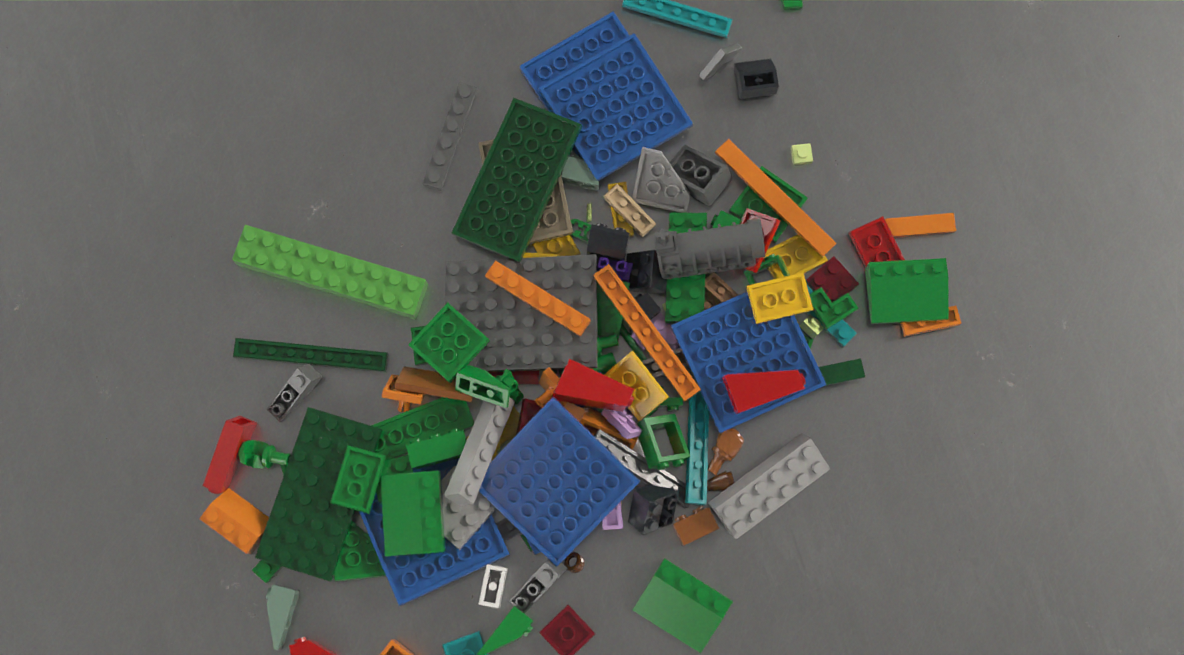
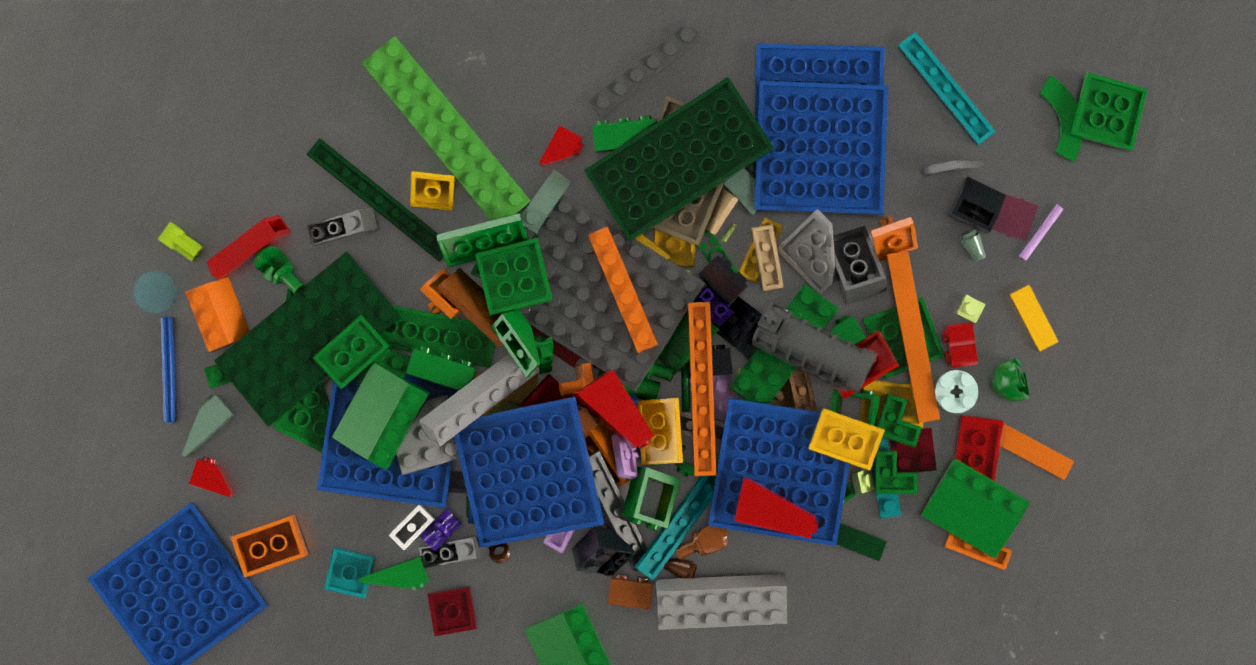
camera: 30 degrees right, 10 degrees up
none -> clear light blue tile [133,271,177,313]
none -> lime piece [158,222,203,262]
none -> blue axle [161,317,176,423]
none -> yellow slope [410,171,456,211]
none -> dark purple hips [419,508,462,551]
none -> green plate [436,213,529,267]
none -> sand green slope [521,170,572,234]
none -> red slope [539,125,584,166]
none -> green slope [592,115,656,153]
none -> tan tile [706,188,738,235]
none -> orange tile [871,216,918,261]
none -> green tile [877,394,922,448]
none -> light aqua brick [934,370,978,413]
none -> red brick [942,322,978,368]
none -> sand green cone [960,228,986,262]
none -> green cylinder [992,358,1030,402]
none -> clear pink piece [993,194,1038,241]
none -> yellow tile [1009,285,1059,351]
none -> lavender bar [1019,204,1063,261]

